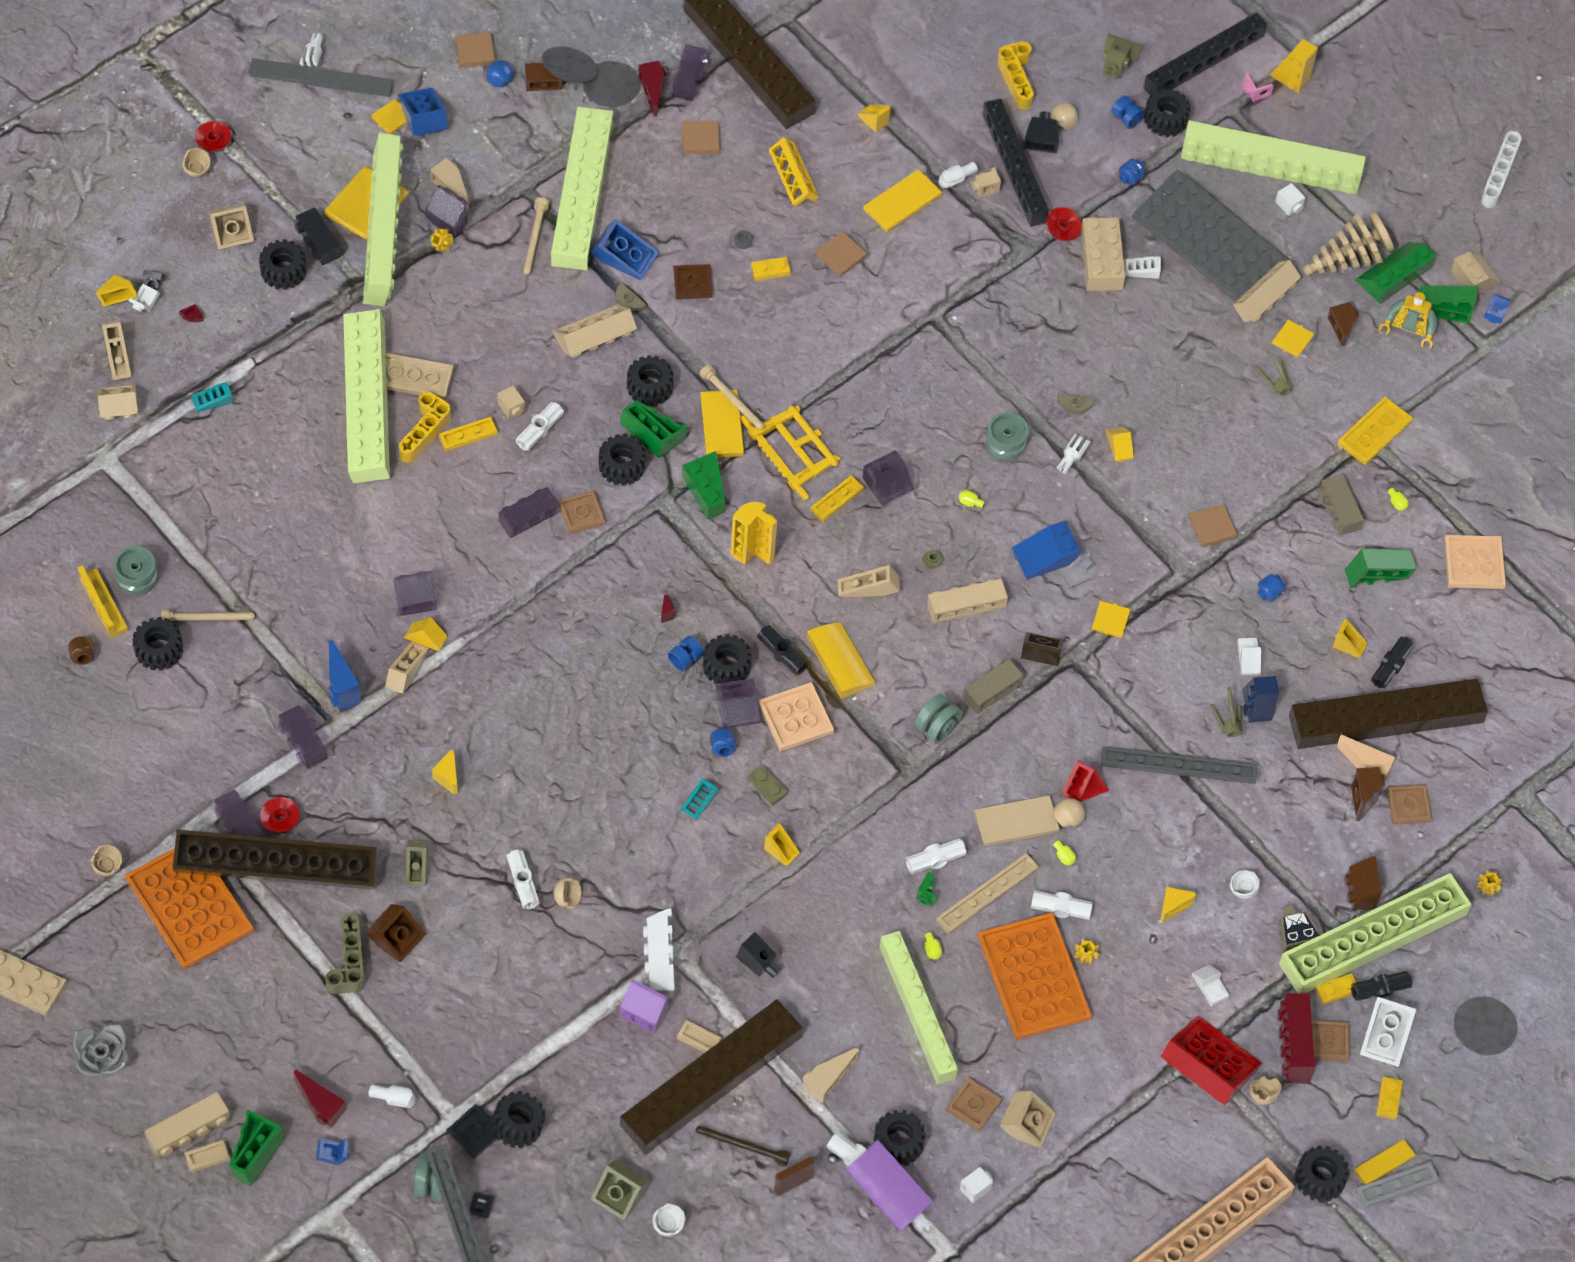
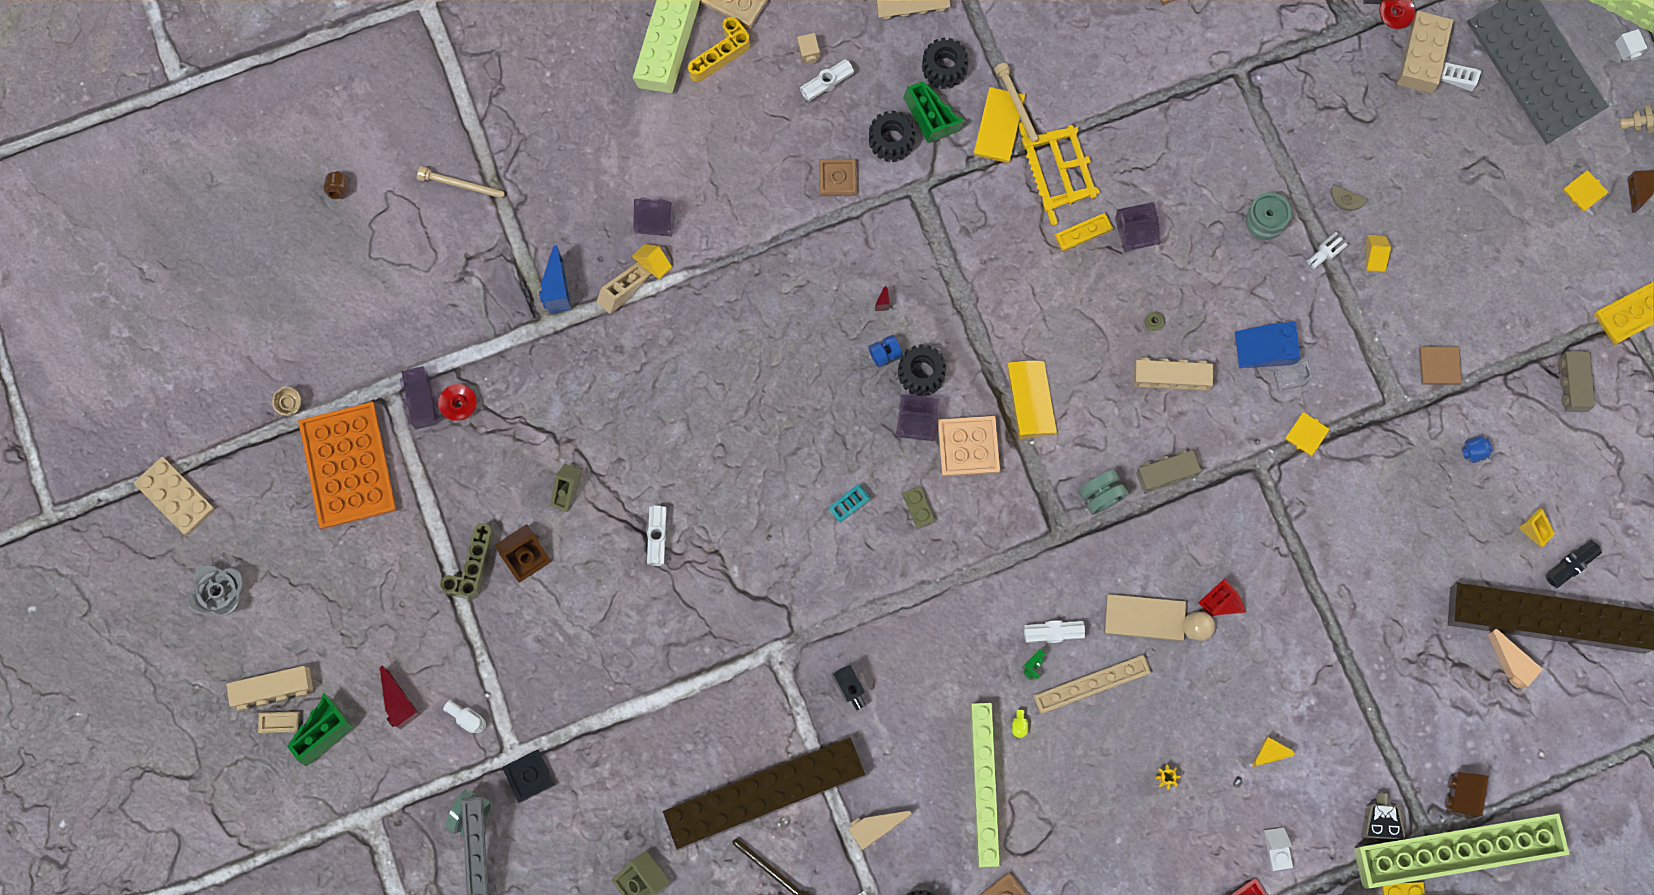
camera: 25 degrees right, 15 degrees up
yellow fence [77,565,128,638] -> none
sand green wheel [113,546,158,596] -> none
black tyre [133,617,183,671] -> none
dark brown brick [172,829,377,890] -> none
clear purple brick [277,705,328,769] -> none
blue bracket [316,1138,350,1165] -> none
yellow slope [432,750,458,794] -> none
yellow tile [438,416,498,452] -> none
black tile [469,1192,494,1218] -> none
black tyre [491,1091,546,1148] -> none
clear purple brick [498,487,559,538] -> none
tan hair [553,878,581,908] -> none
slope [620,979,668,1033] -> none
white wedge [643,909,674,999] -> none
tan tile [677,1020,722,1053] -> none
green wedge [682,451,725,520] -> none
blue head [709,728,736,757] -> none
yellow brick [730,502,777,565] -> none
black piece [757,625,808,676] -> none
yellow slope [764,823,800,866] -> none
tan slope [838,565,900,597] -> none
neon yellow cylinder [959,490,985,508] -> none
orange plate [977,913,1092,1041] -> none
dark brown slope [1021,632,1064,666] -> none
white piece [1031,891,1093,920] -> none
neon yellow cylinder [1053,840,1076,866] -> none
dark grey tile [1101,746,1257,784] -> none
olive plant [1210,687,1243,737] -> none
white hair [1230,870,1260,900] -> none
tan brick [1233,260,1301,322] -> none
white slope [1237,638,1261,675] -> none
dark blue wedge [1242,676,1279,723] -> none
olive plant [1254,357,1293,395] -> none
green wedge [1345,548,1416,588] -> none
reddish brown slope [1351,767,1385,821] -> none
medium nougat tile [1387,785,1432,825] -> none
neon yellow cylinder [1388,488,1409,511] -> none
yellow gear [1477,870,1502,896] -> none

